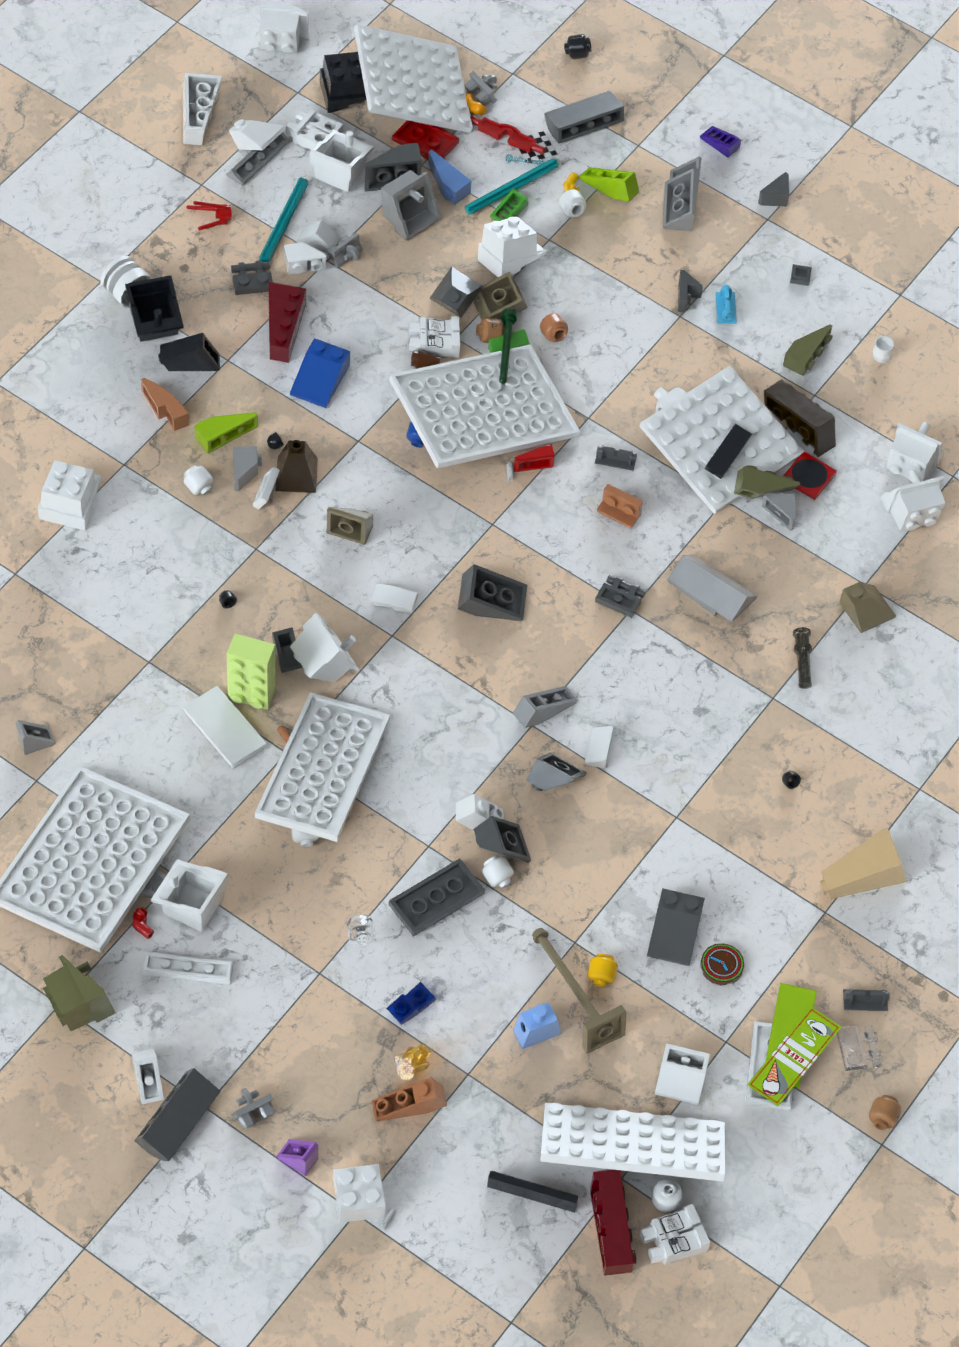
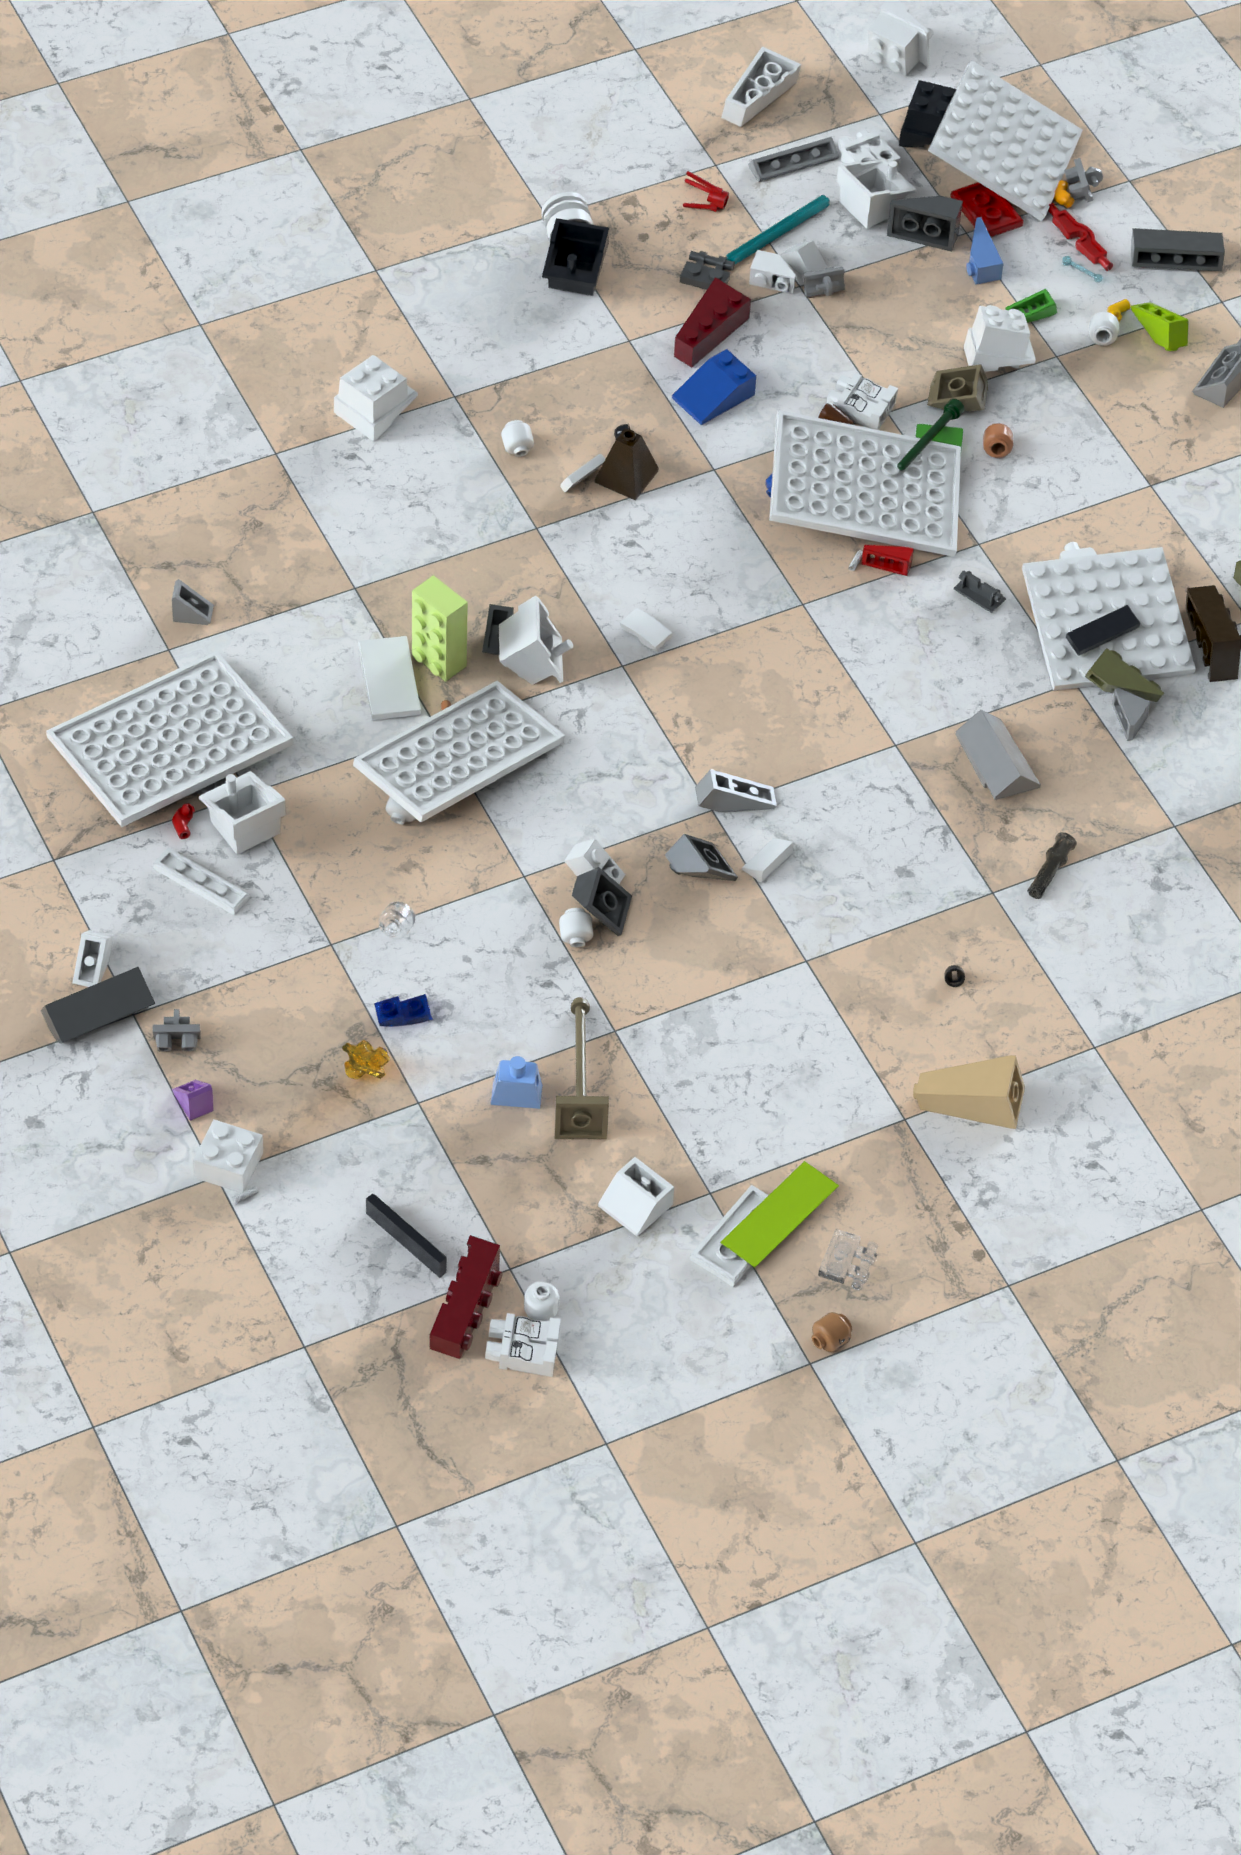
camera: 30 degrees right, 5 degrees down
olive piece [43,955,116,1031] -> none
nougat slope [141,378,189,431] -> none
black slope [158,332,220,371] -> none
lime slope [194,412,258,453] -> none
black hinge [219,590,237,609] -> none
white slope [229,119,286,150] -> none
light grey slope [233,446,262,491] -> none
dark tan slope [327,507,373,545] -> none
nougat slope [372,1077,447,1121] -> none
light grey piece [381,170,441,241] -> none
dark grey plate [388,858,485,937] -> none
dark grey slope [430,267,483,318] -> none
dark grey slope [458,564,527,621] -> none
teal axle [465,158,559,215] -> none
medium nougat head [476,318,505,343] -> none
sticker [518,131,557,164] -> none
white plate [540,1102,725,1182] -> none
black head [564,34,592,60] -> none
yellow head [587,954,618,988] -> none
dark grey plate [595,575,646,618] -> none
nougat bracket [597,484,643,528] -> none
dark grey slope [647,888,705,966] -> none
dark grey slope [678,270,703,312] -> none
tile [700,943,744,986] -> none
medium azure hinge [715,285,737,324] -> none
sticker [747,1007,842,1106] -> none
tile [782,451,837,500] -> none
dark tan slope [839,582,896,633] -> none
dark grey hinge [843,989,890,1011] -> none

